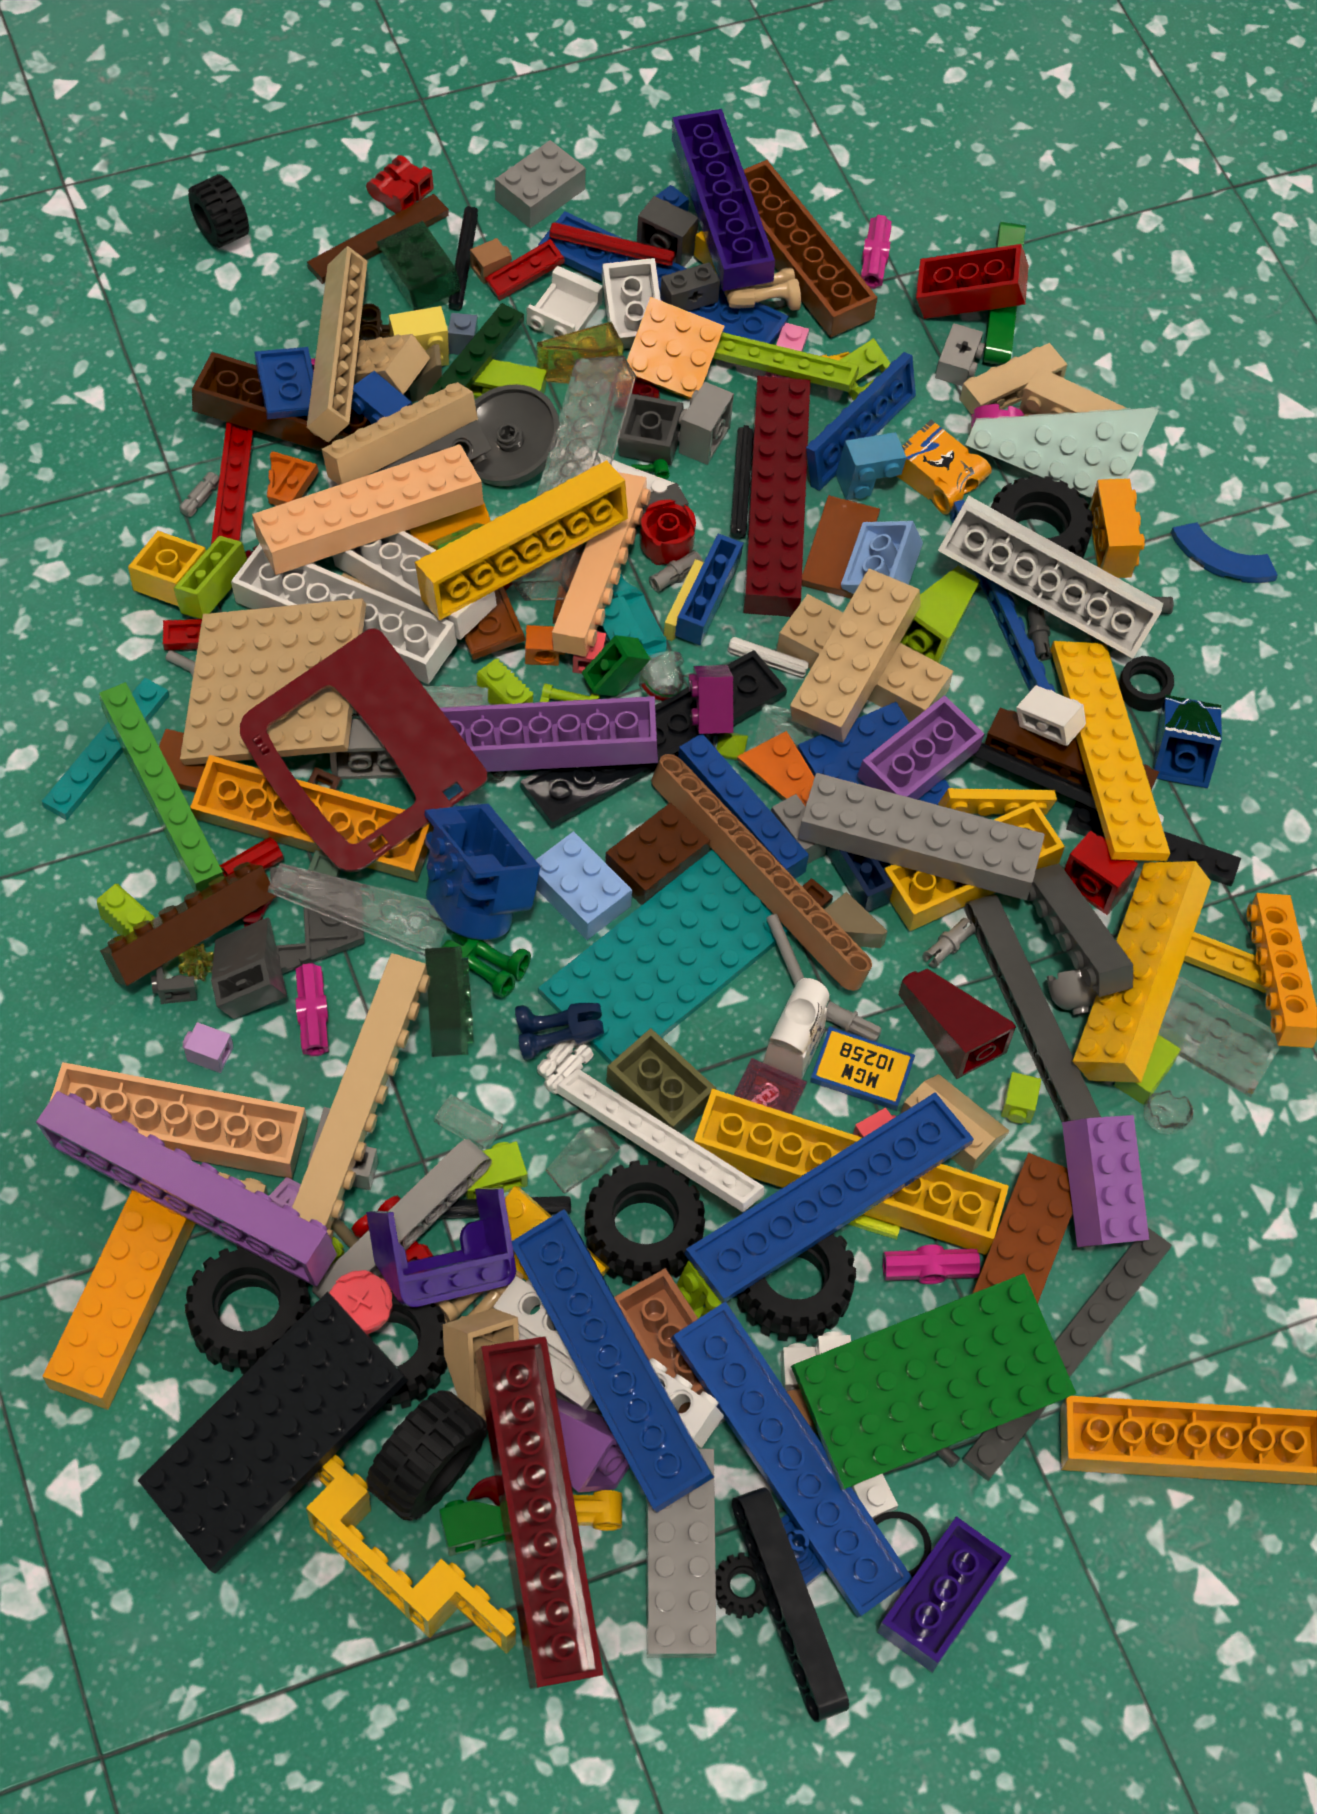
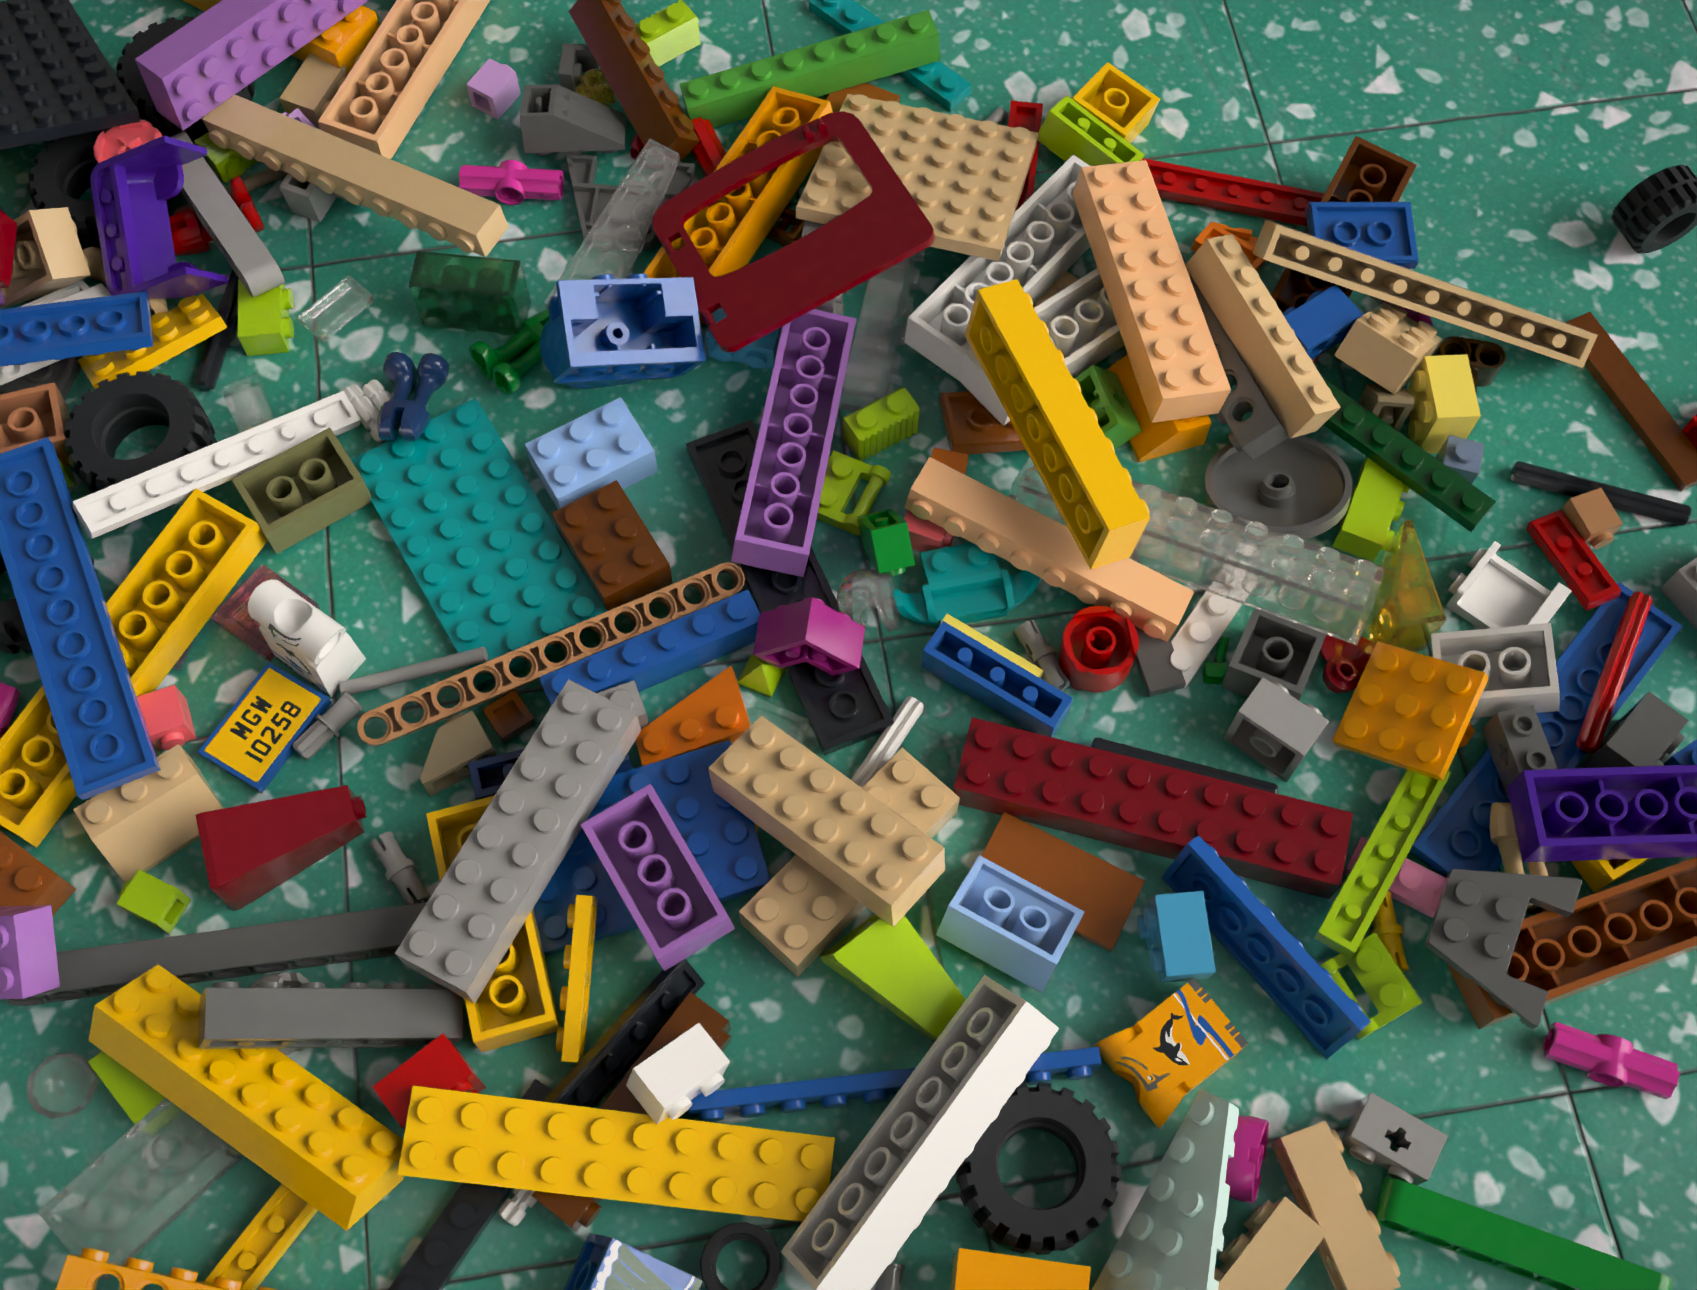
camera: 105 degrees right, 5 degrees up
light grey axle [179,472,219,517] -> none
clear green brick [376,221,461,311] -> none
red brick [916,244,1029,319] -> none
dark grey pin [1026,604,1052,661] -> none
none -> dark grey wing [1424,869,1582,1029]

